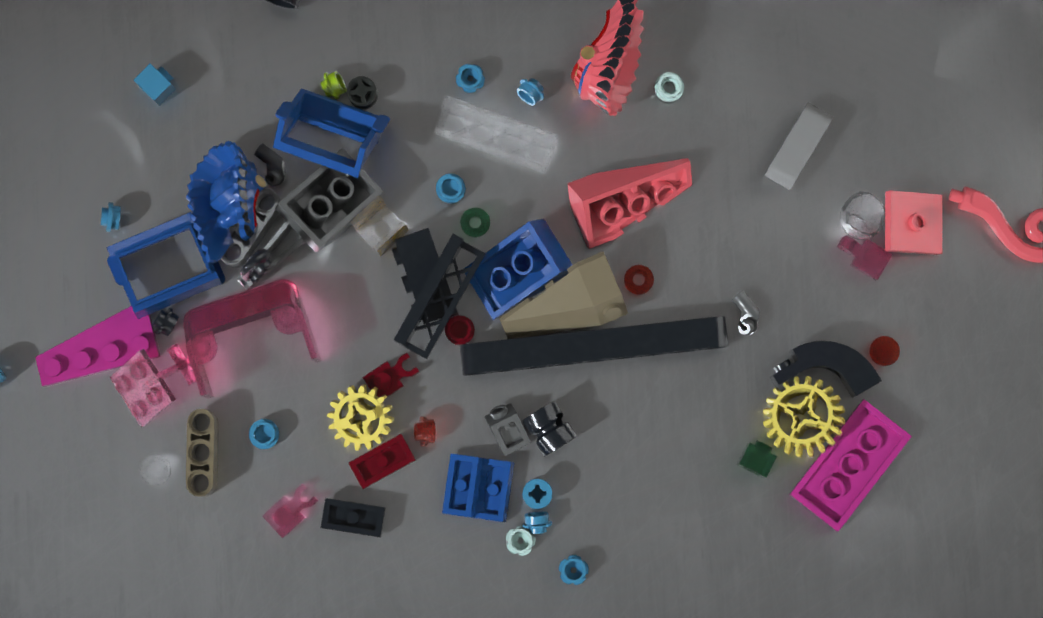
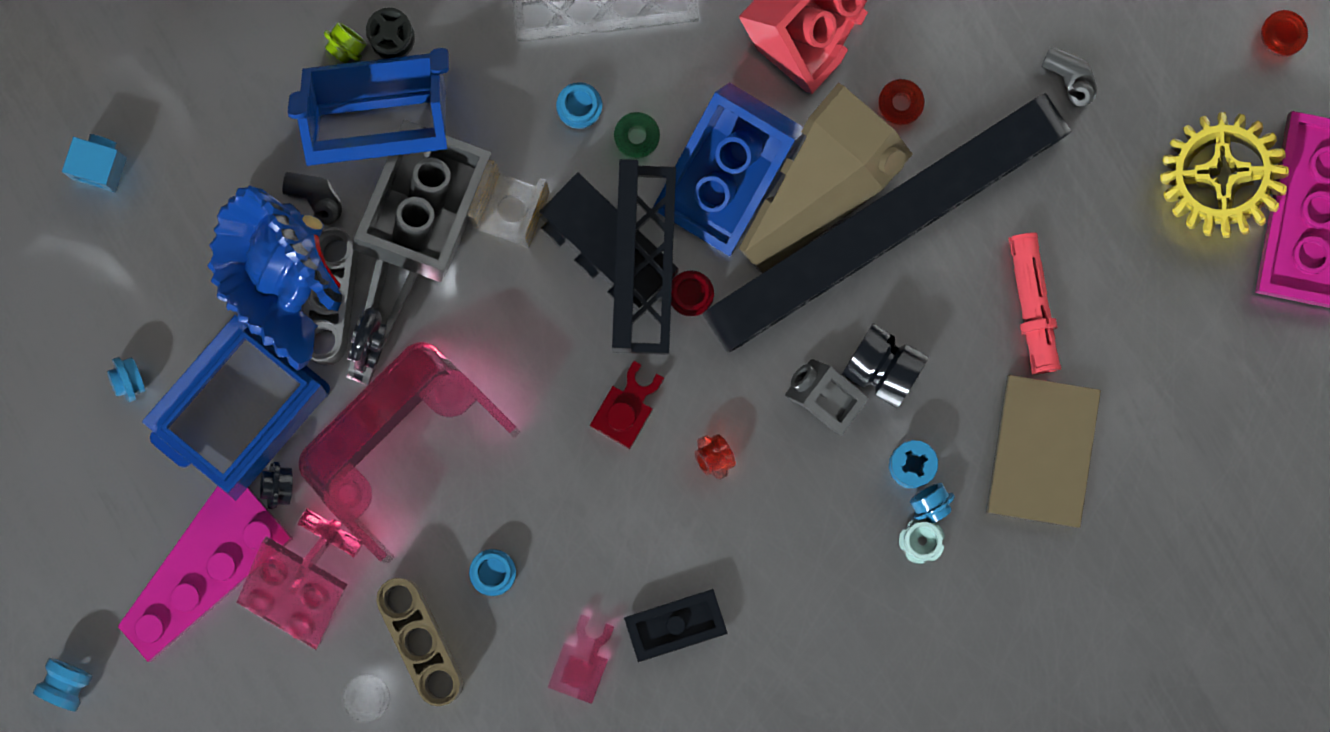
camera: 30 degrees left, 0 degrees up
light yellow gear [327,384,394,451] -> none
dark red plate [348,434,416,490] -> none
blue slope [442,454,515,522] -> none
dark azure plate [559,555,589,585] -> none
clear green plate [737,440,777,478] -> none
black arch [770,341,882,398] -> none
none -> dark tan tile [986,375,1101,528]
none -> coral pin [1008,232,1061,375]

